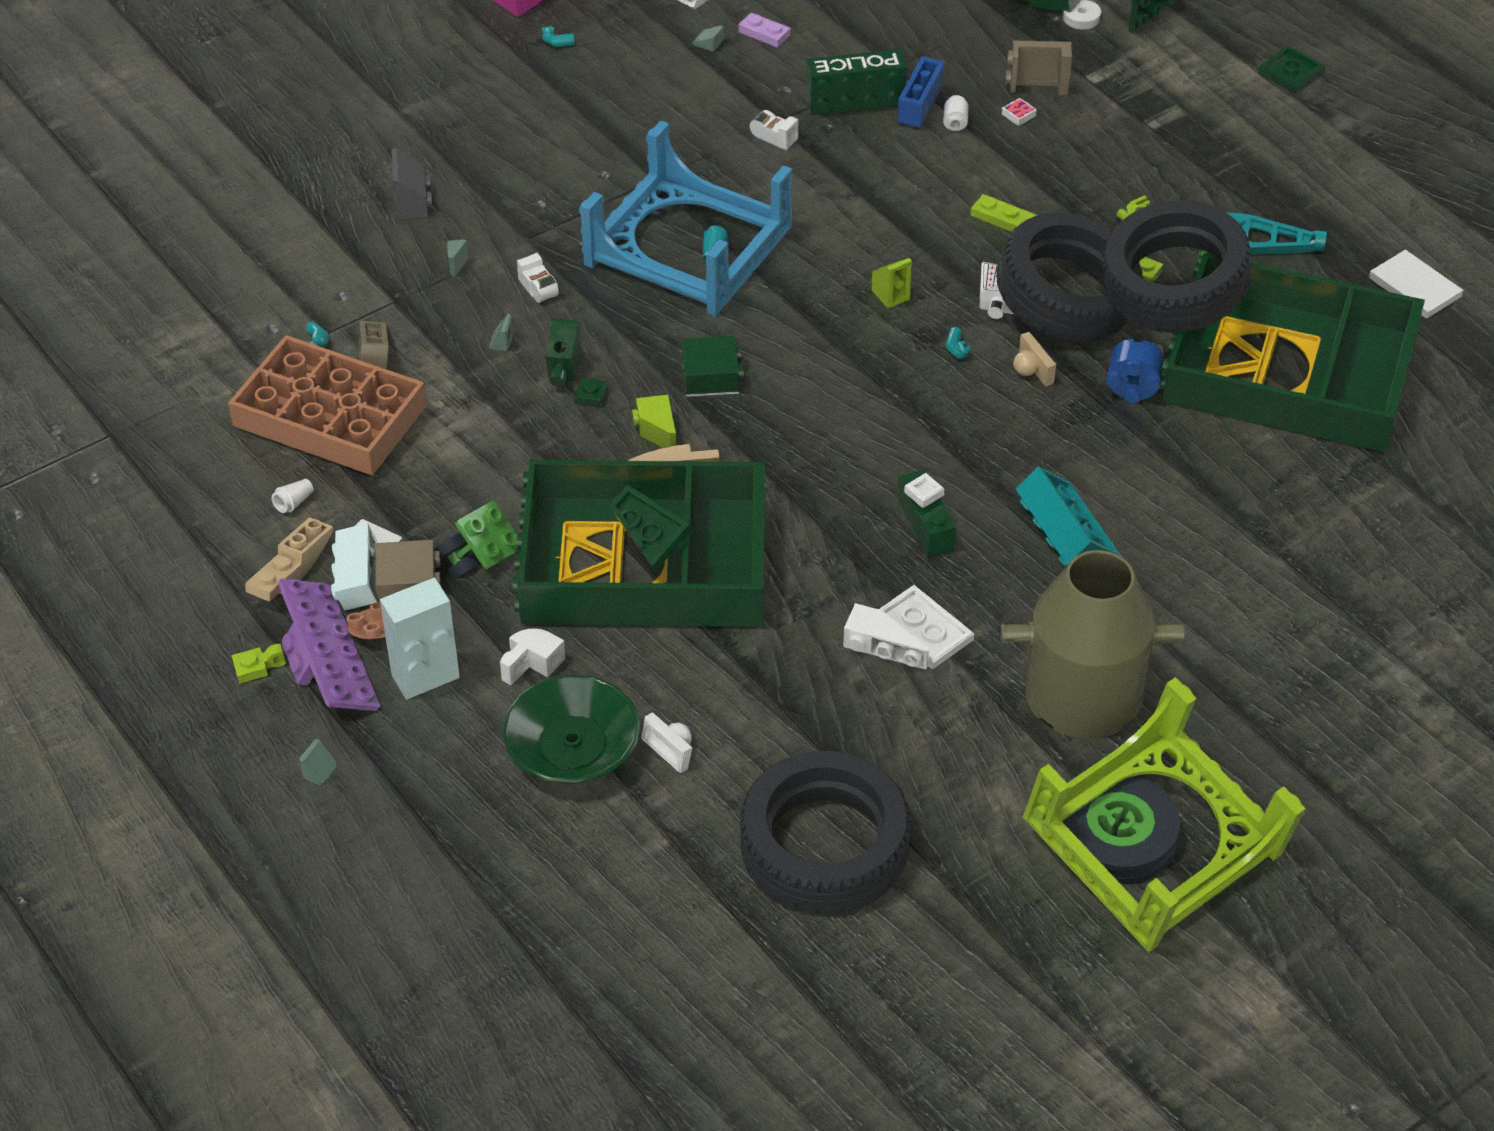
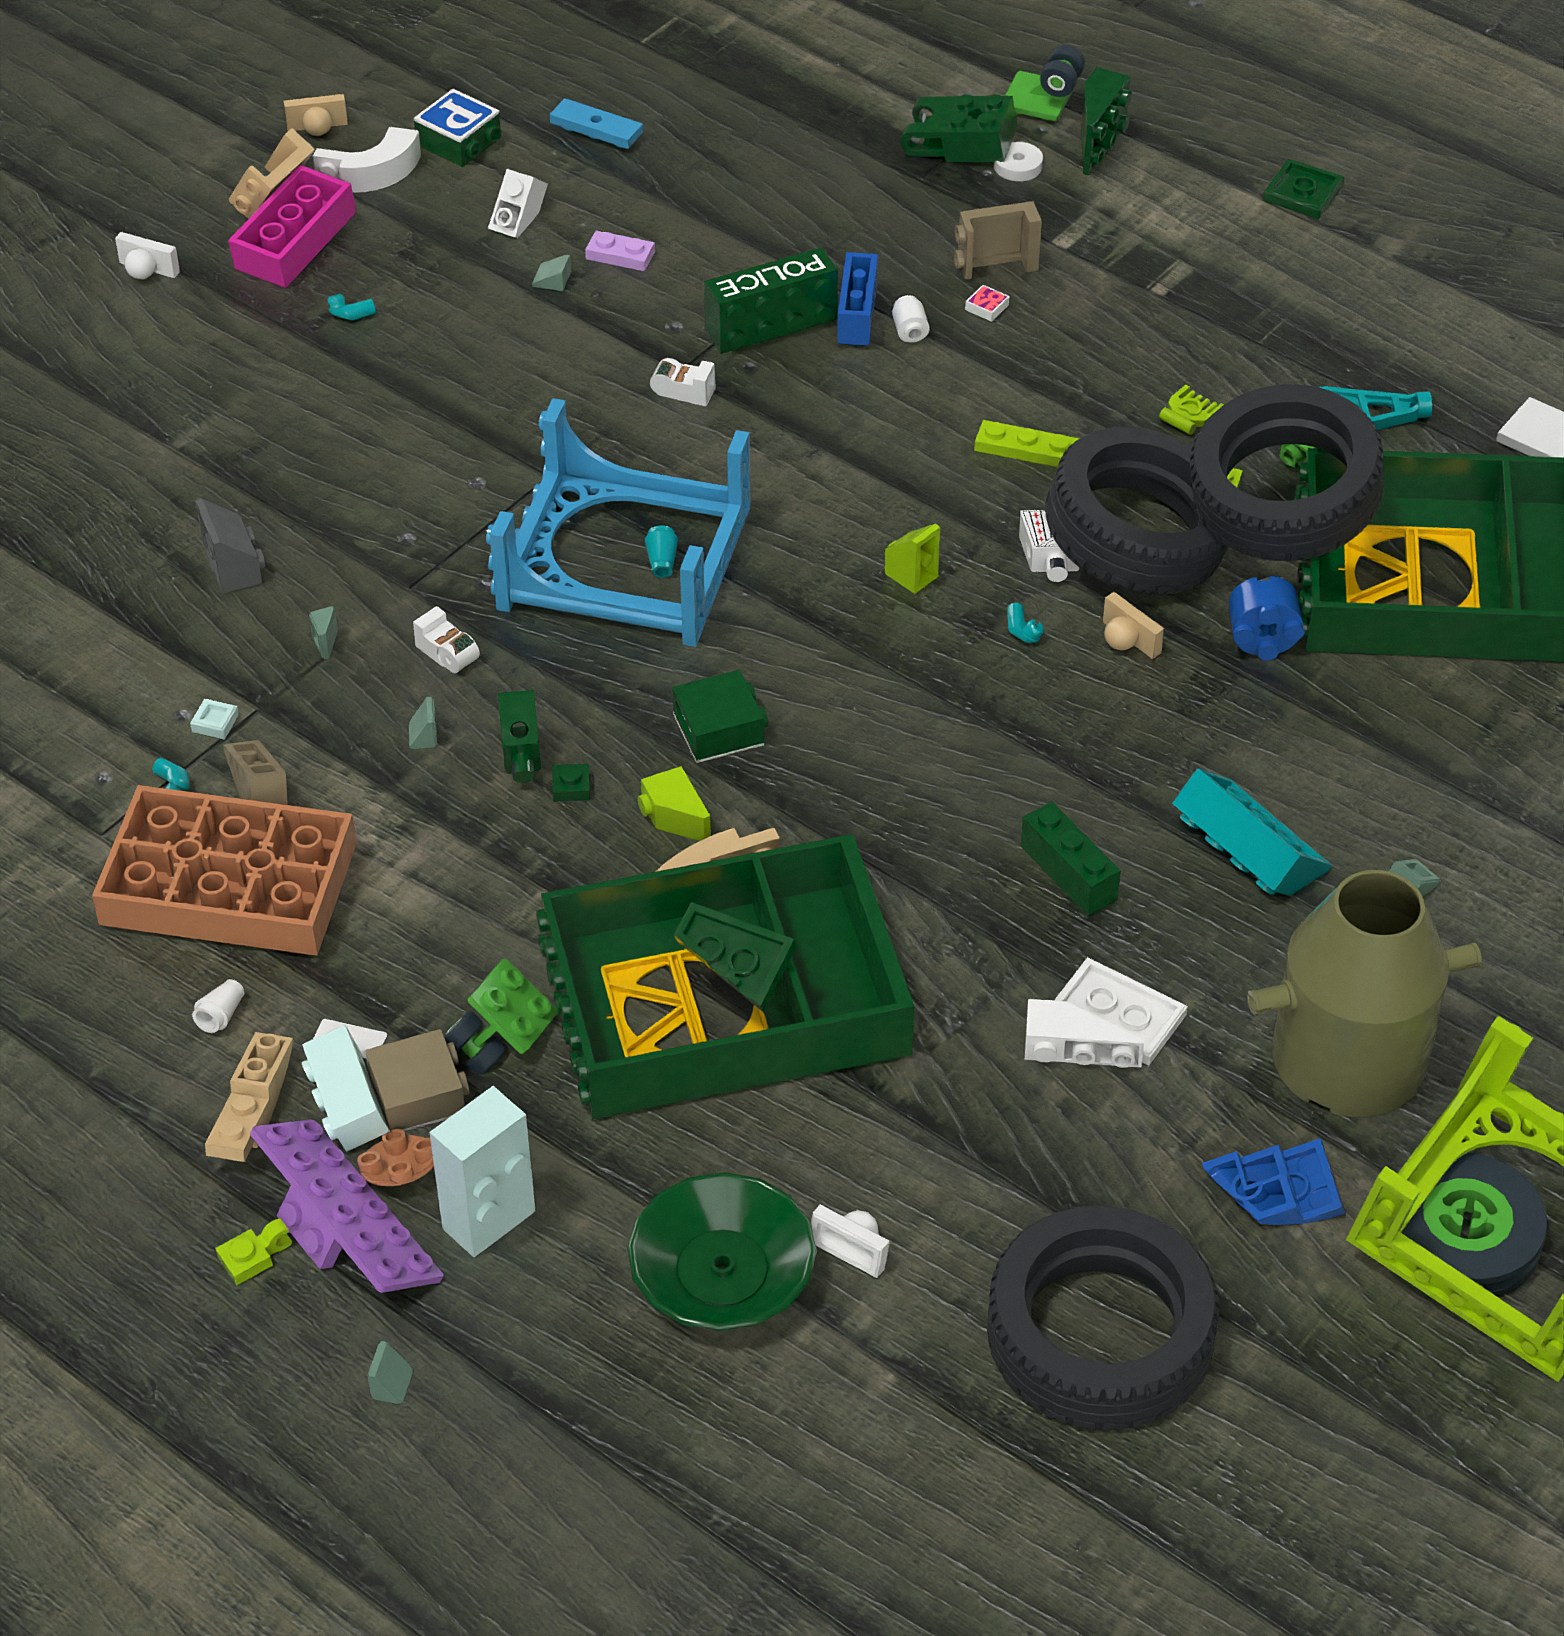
camera: 15 degrees left, 0 degrees up
white brick [500,629,566,685] -> none
white tile [904,473,944,508] -> none
none -> light aqua tile [190,699,239,739]
none -> blue slope [1202,1138,1346,1225]
none -> sand green slope [1389,859,1441,896]

